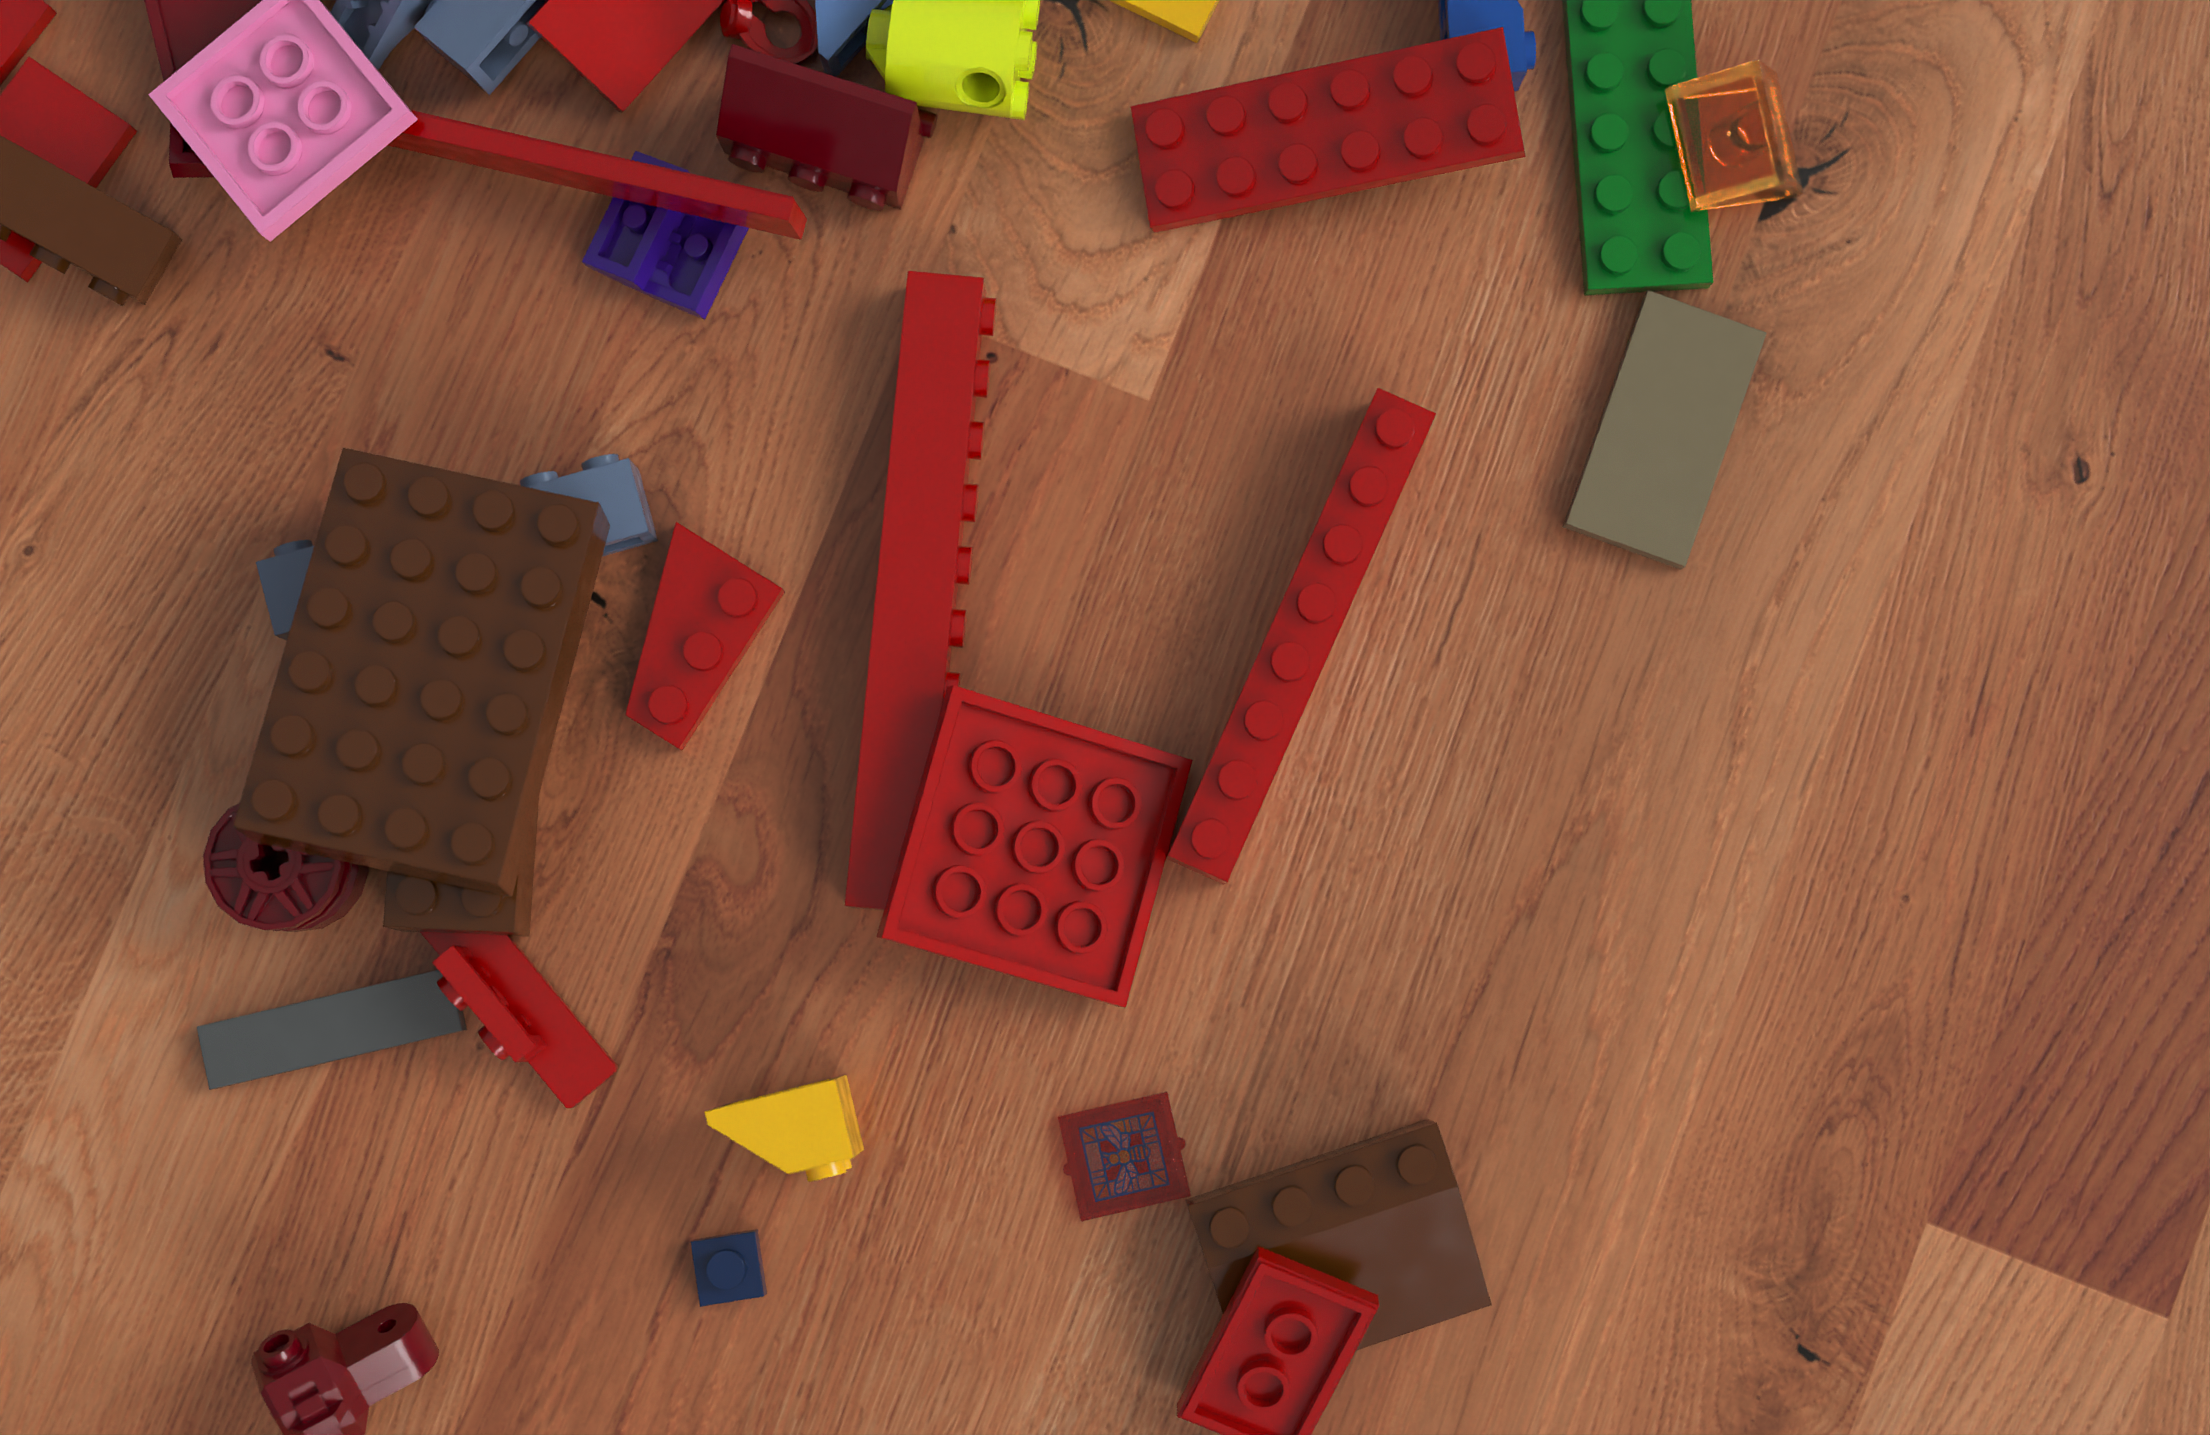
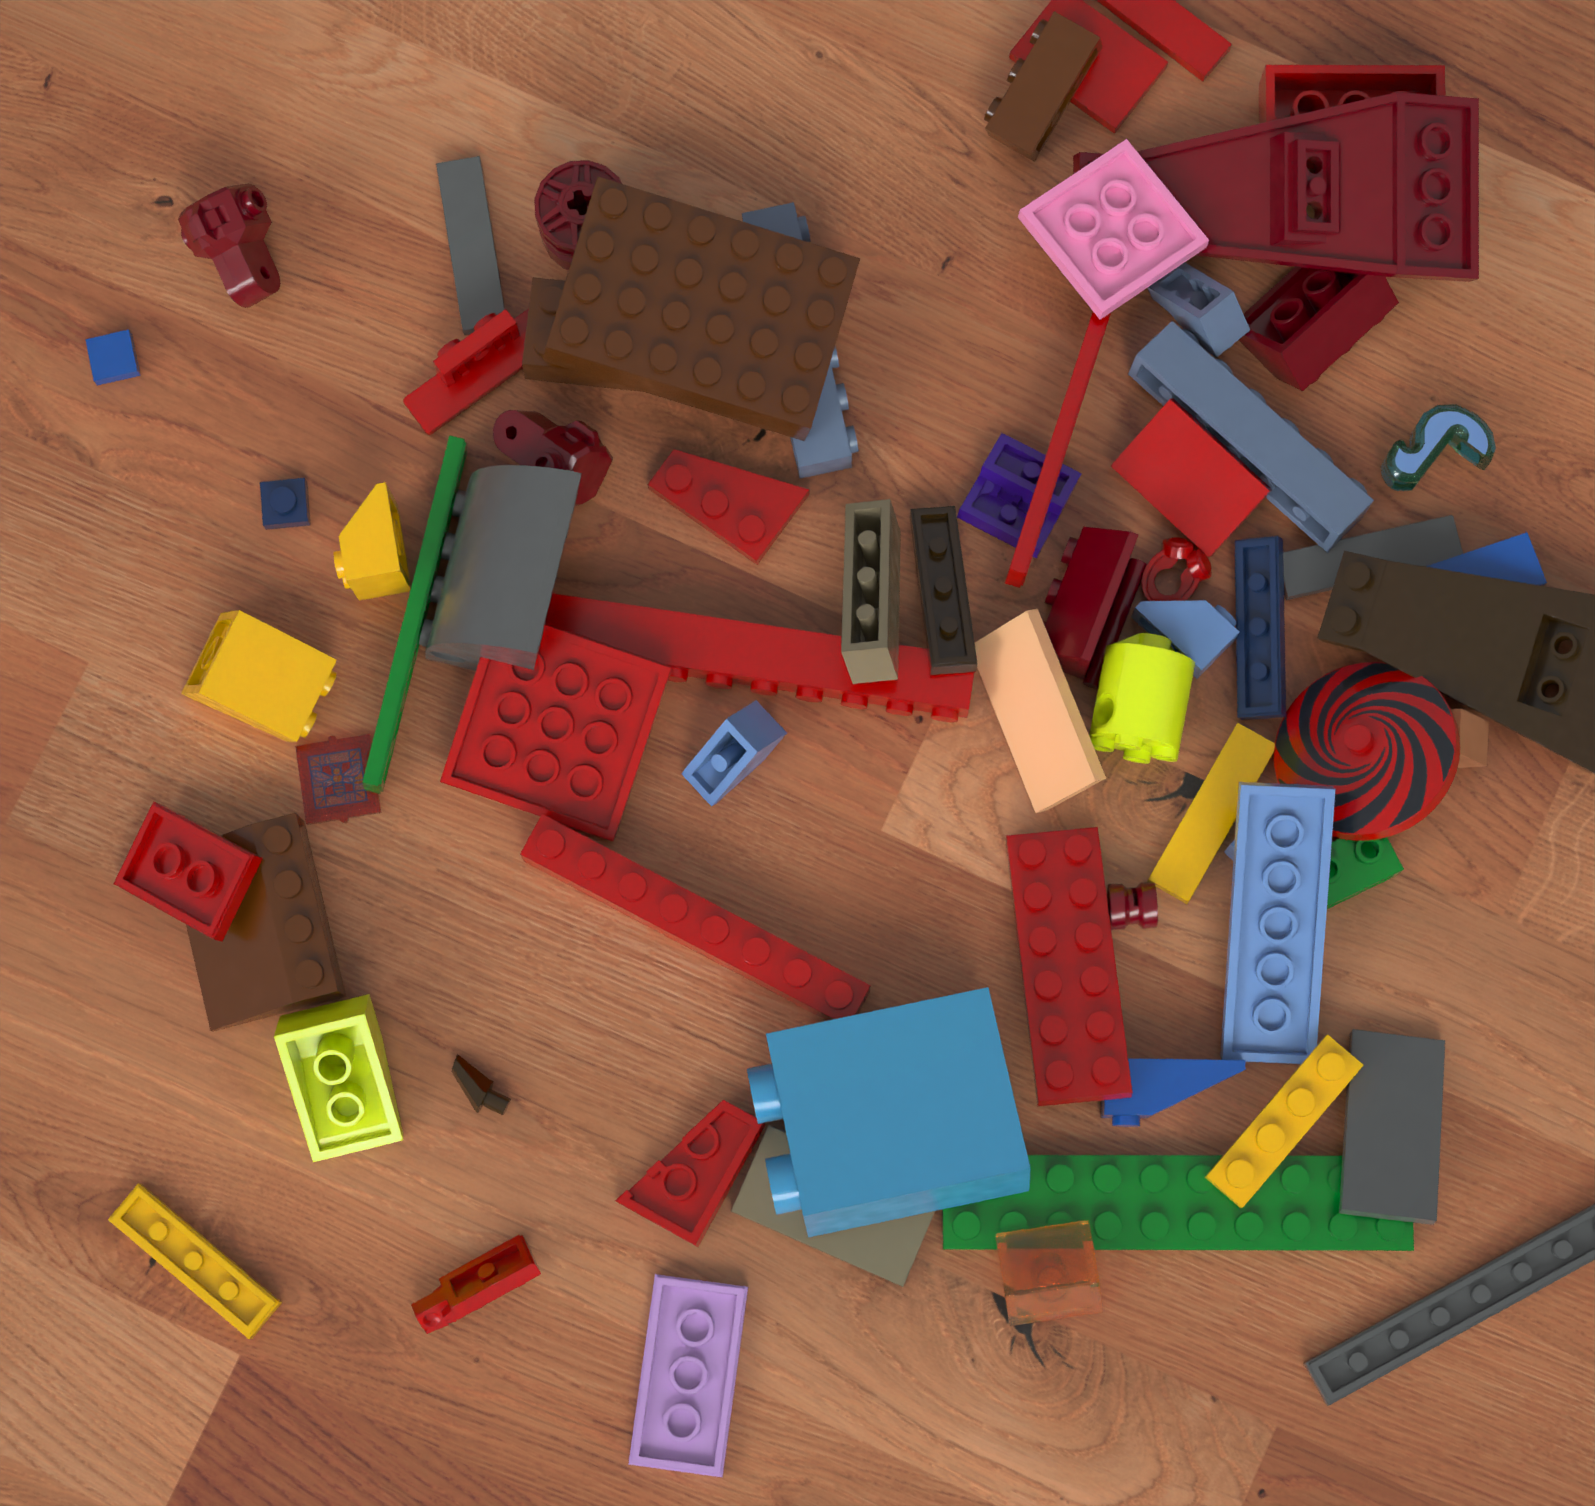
camera: 100 degrees right, 5 degrees down
none -> yellow tile [108,1183,282,1339]
none -> yellow slope [181,610,337,742]
none -> neon yellow slope [274,994,404,1162]
none -> green tile [362,435,467,794]
none -> red hinge [411,1235,541,1334]
none -> dark grey slope [419,465,582,671]
none -> dark brown bar [451,1054,511,1115]
none -> dark red piece [493,410,613,506]
none -> red wing [615,1100,766,1247]
none -> lavender tile [628,1274,748,1477]
none -> medium blue slope [681,700,787,807]
none -> dark azure brick [747,987,1031,1238]
none -> dark tan brick [841,499,901,684]
none -> dark brown tile [910,506,977,675]
none -> light nougat tile [975,609,1106,813]
none -> dark red wheel [1107,882,1158,930]

